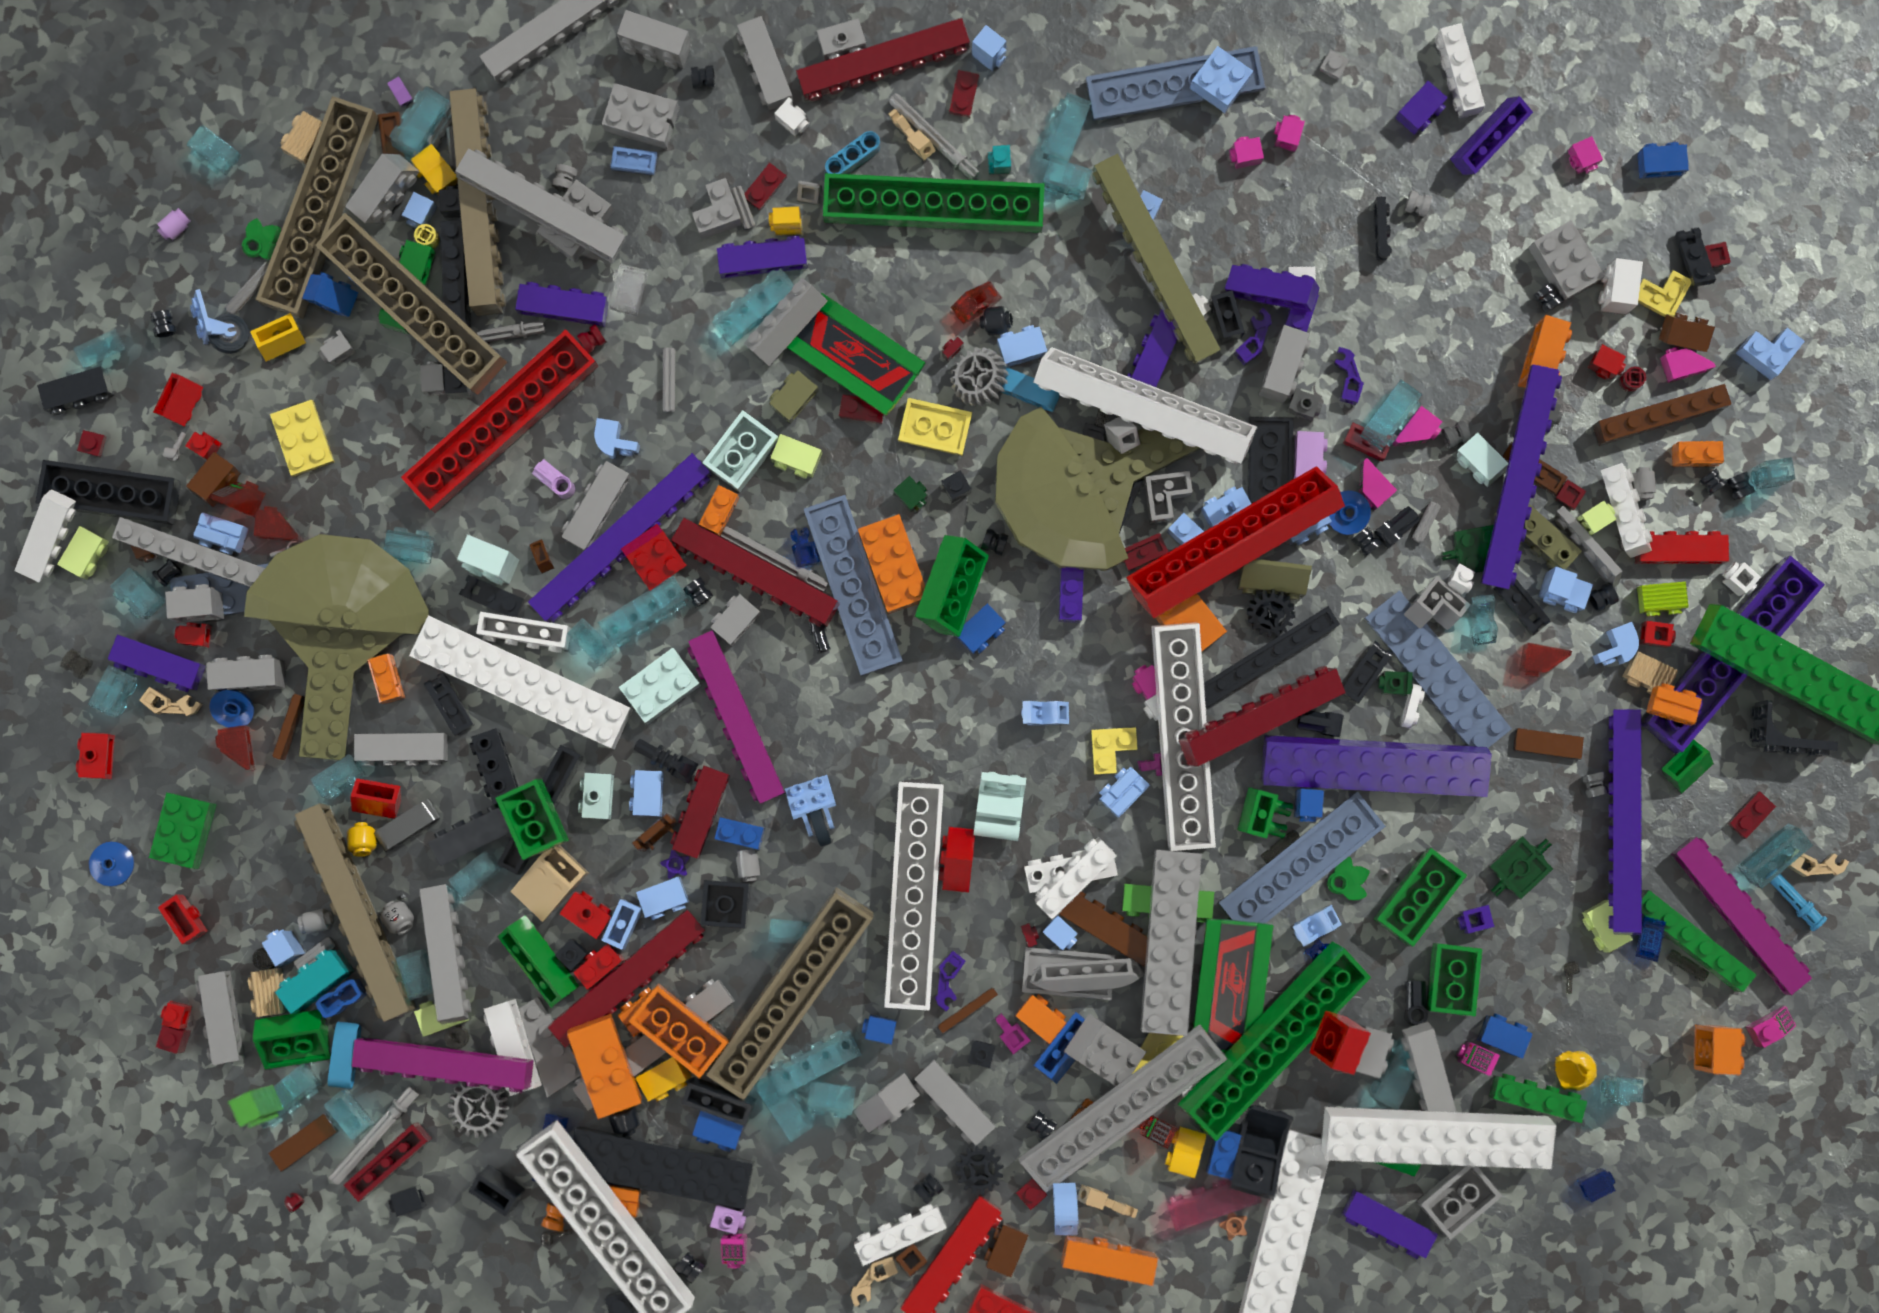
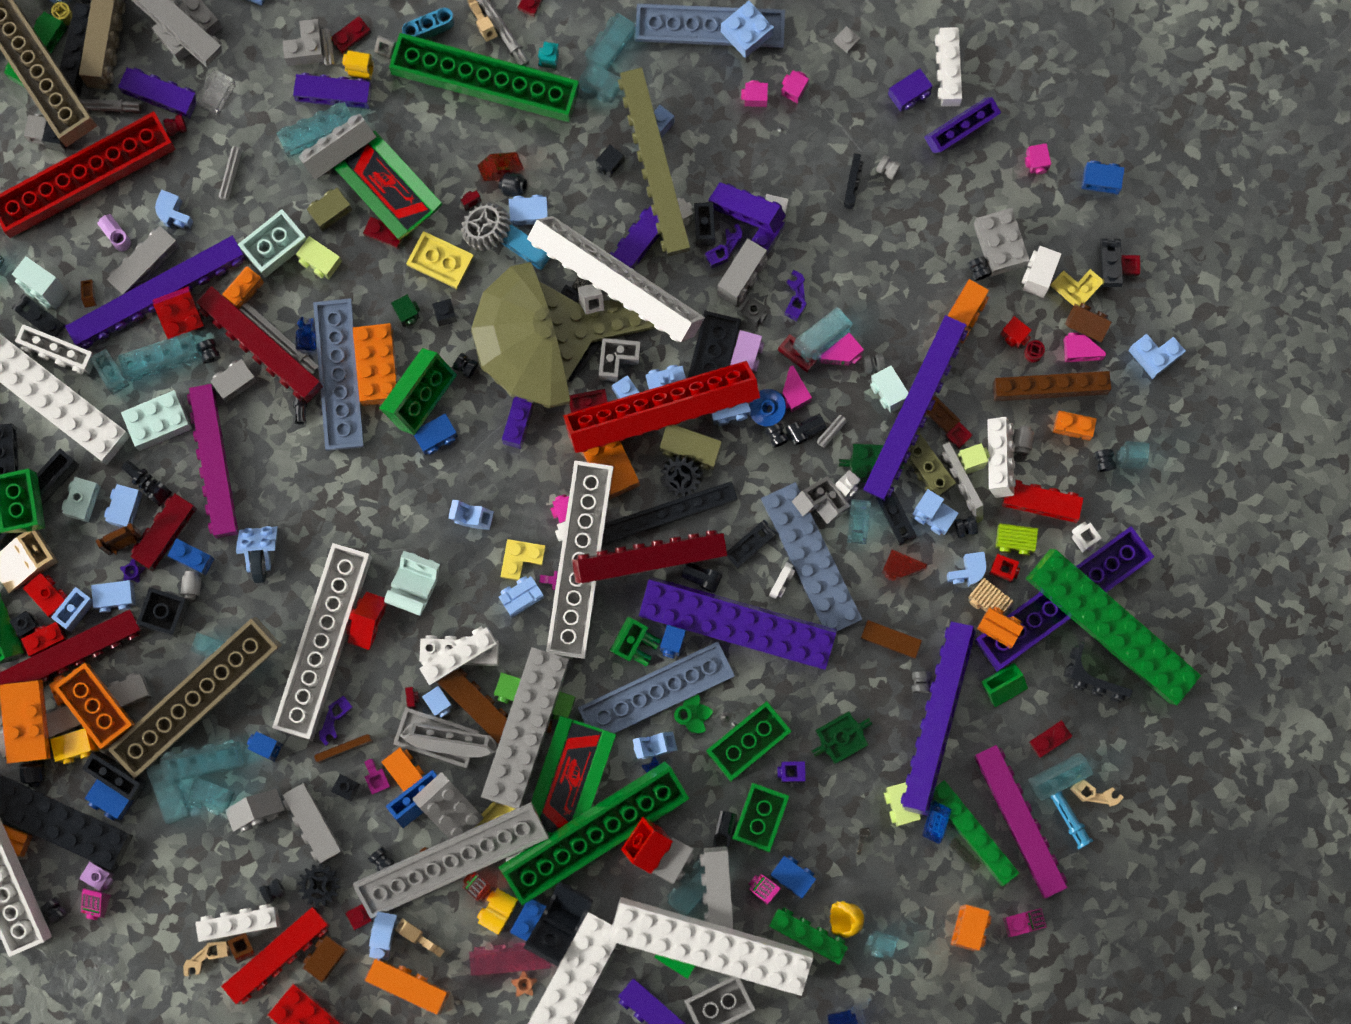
camera: 15 degrees right, 5 degrees down
clear smoke axle [1261,830,1300,864] -> none
dark green brick [1378,671,1413,696] -> none
black wheel [1699,468,1728,495] -> none
none -> black brick [595,144,625,177]

